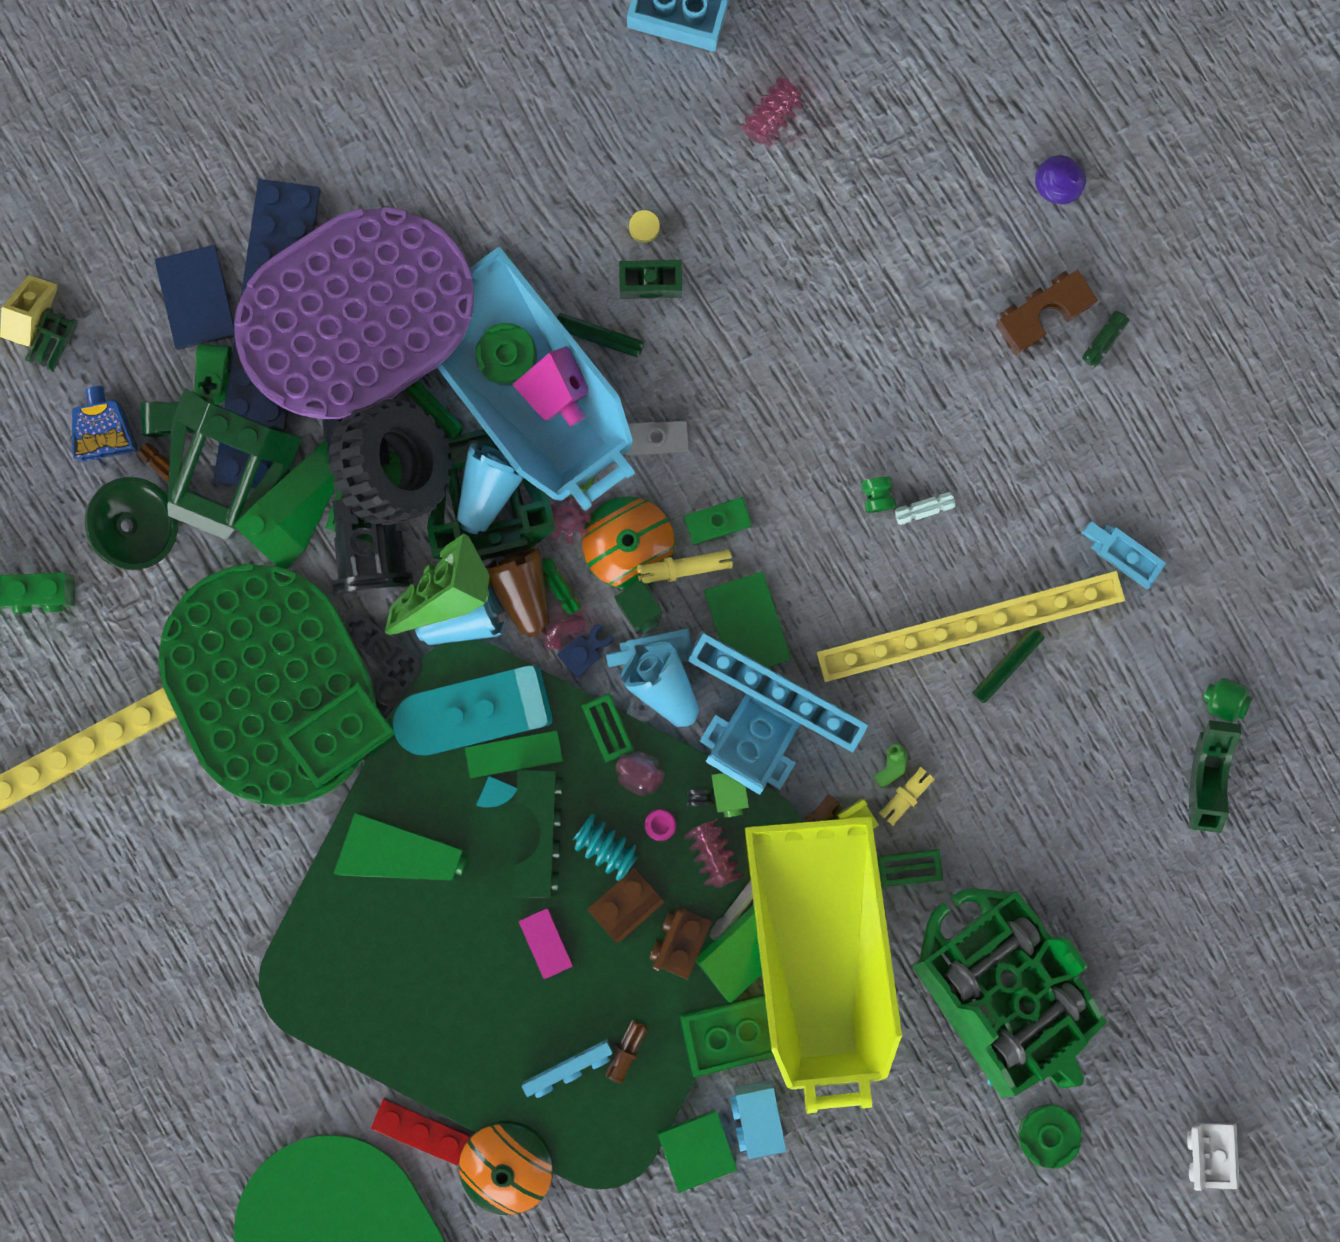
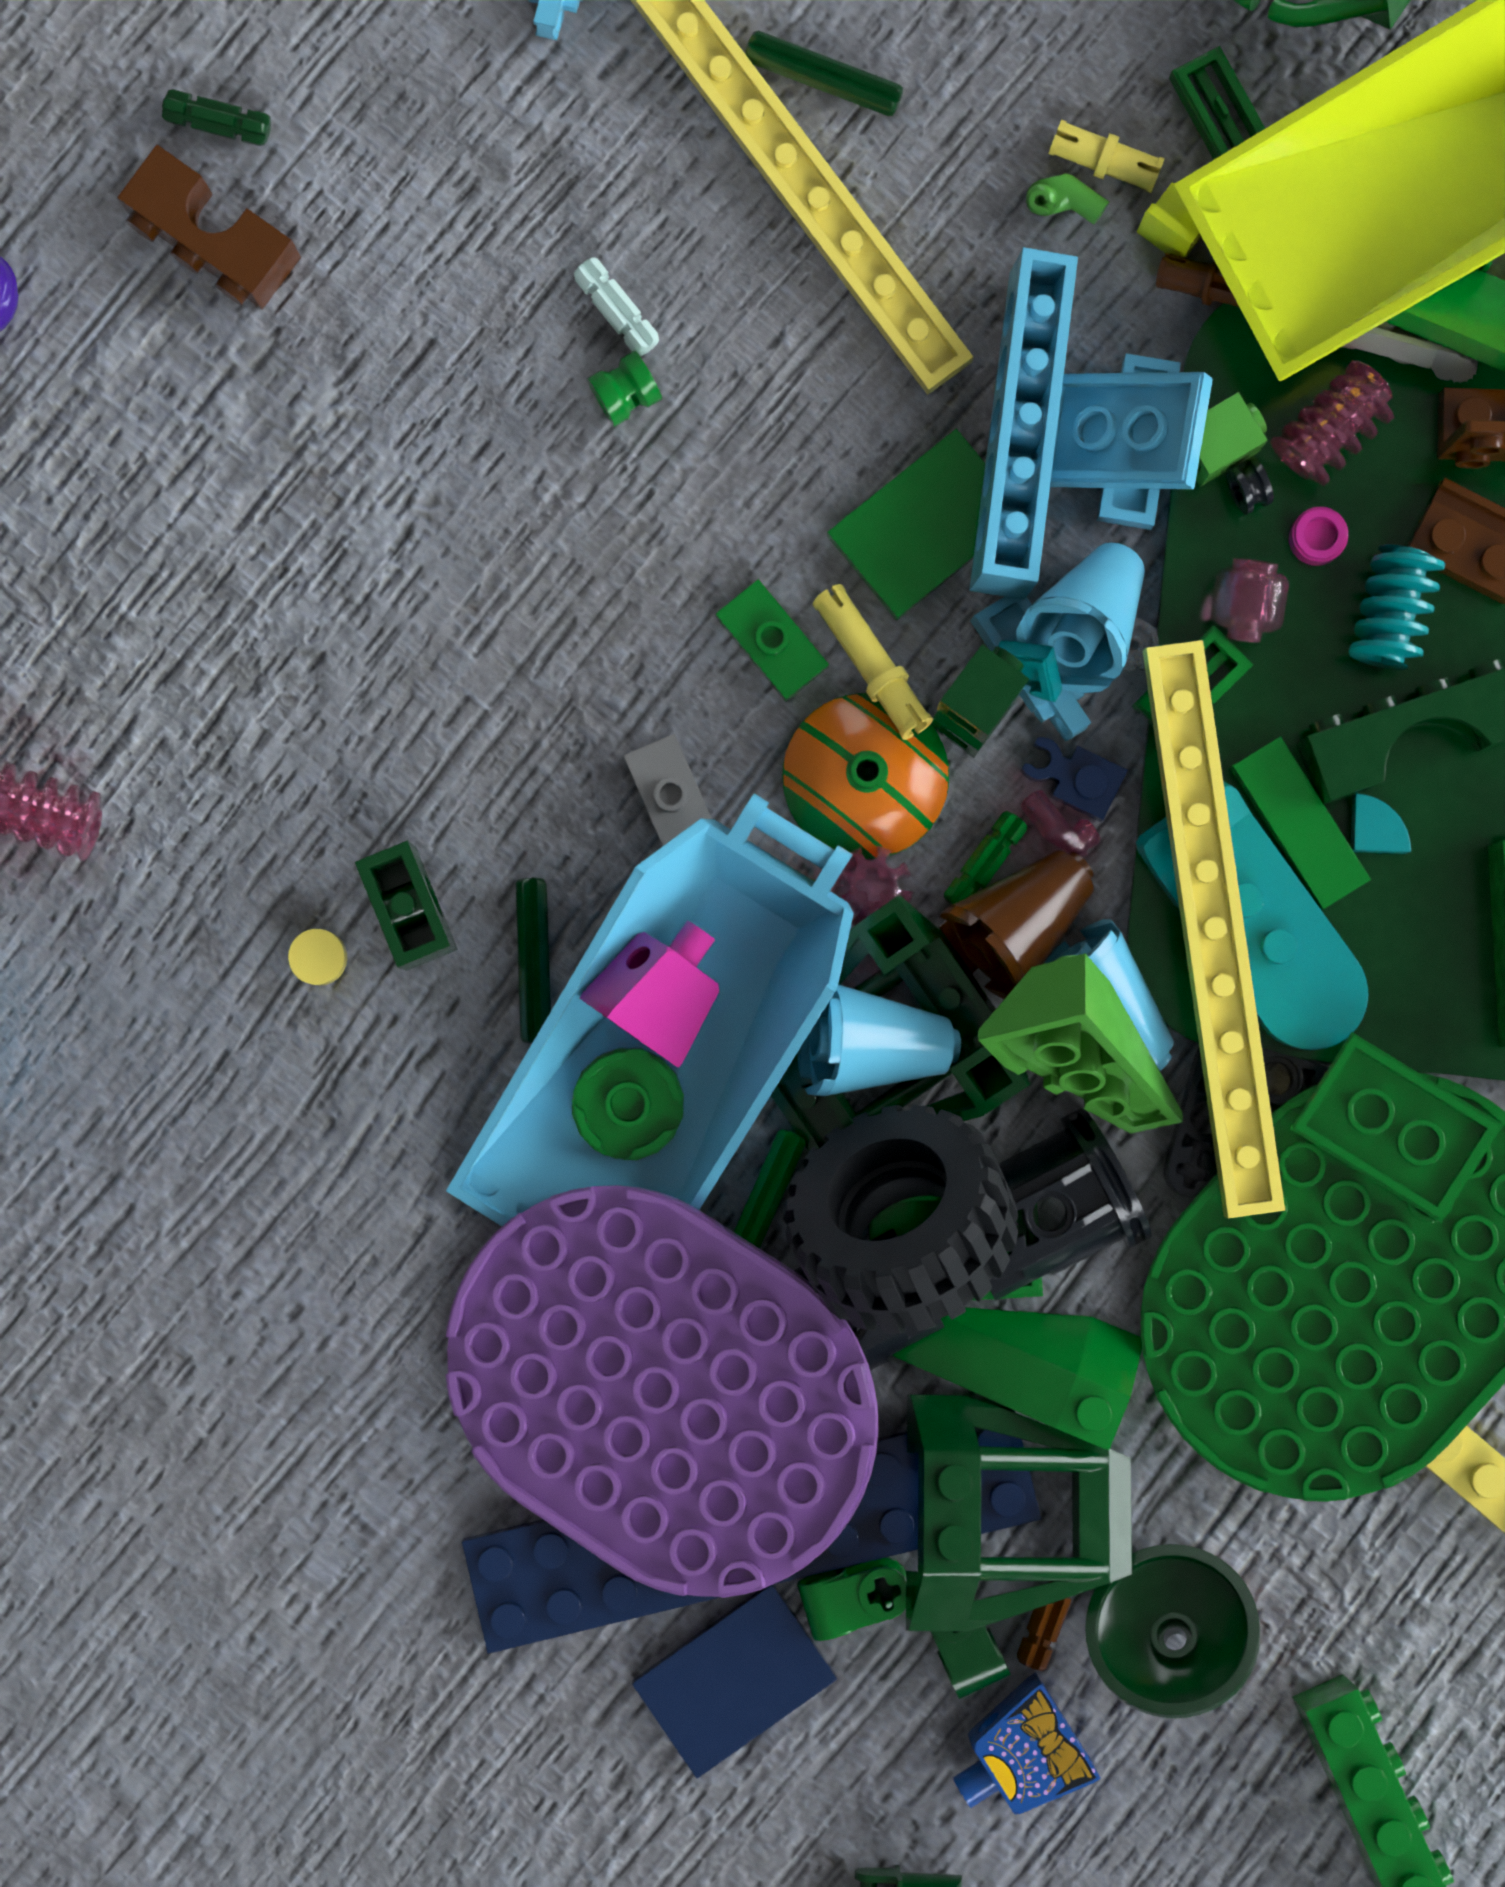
camera: 105 degrees left, 0 degrees up
none -> teal tile [998,640,1062,702]
none -> light yellow plate [1142,640,1285,1219]

